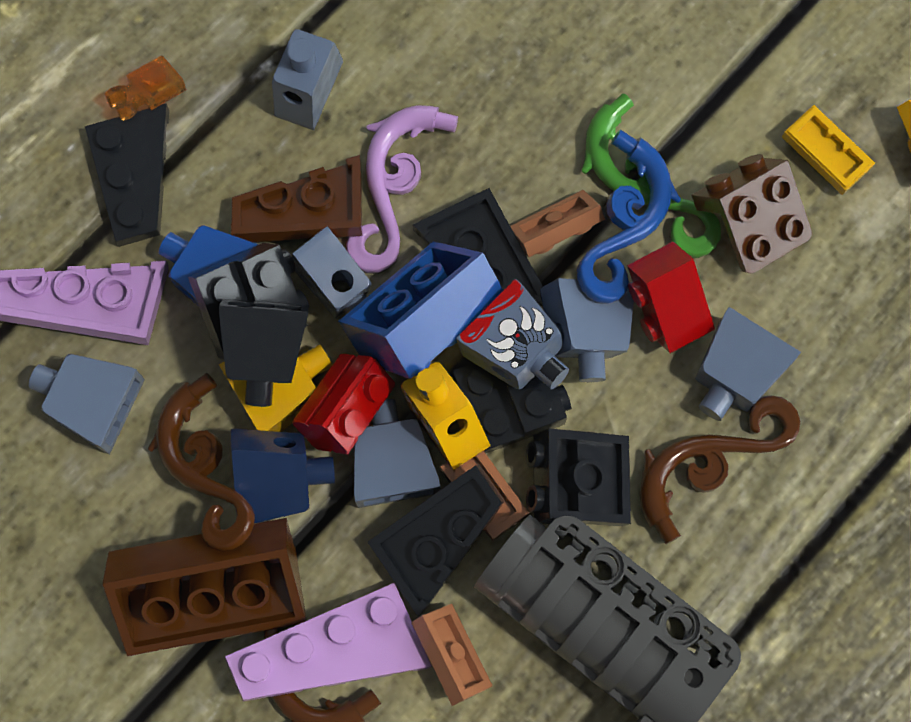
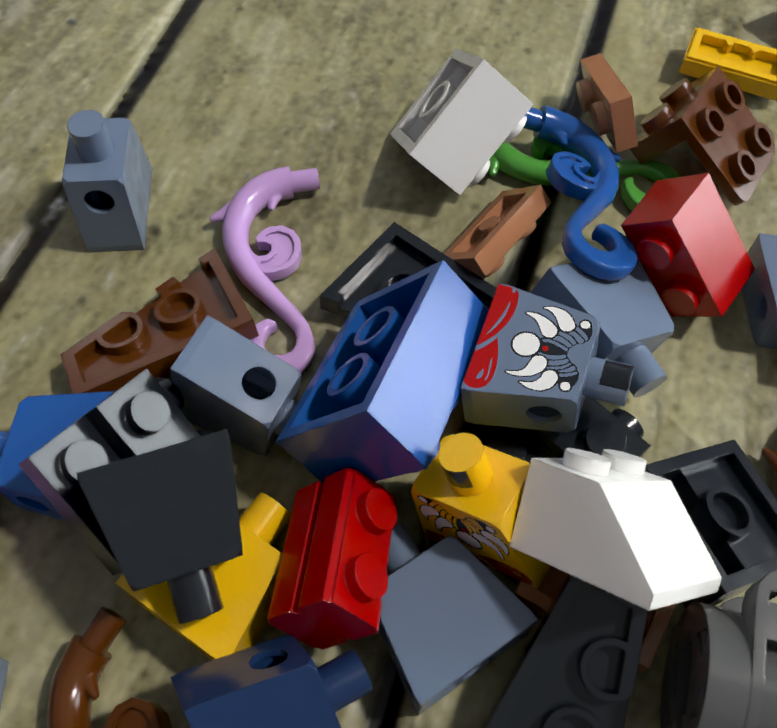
camera: 25 degrees left, 15 degrees down
none -> white slope [390,48,534,195]
none -> white slope [510,448,722,611]
none -> nougat plate [576,53,638,153]

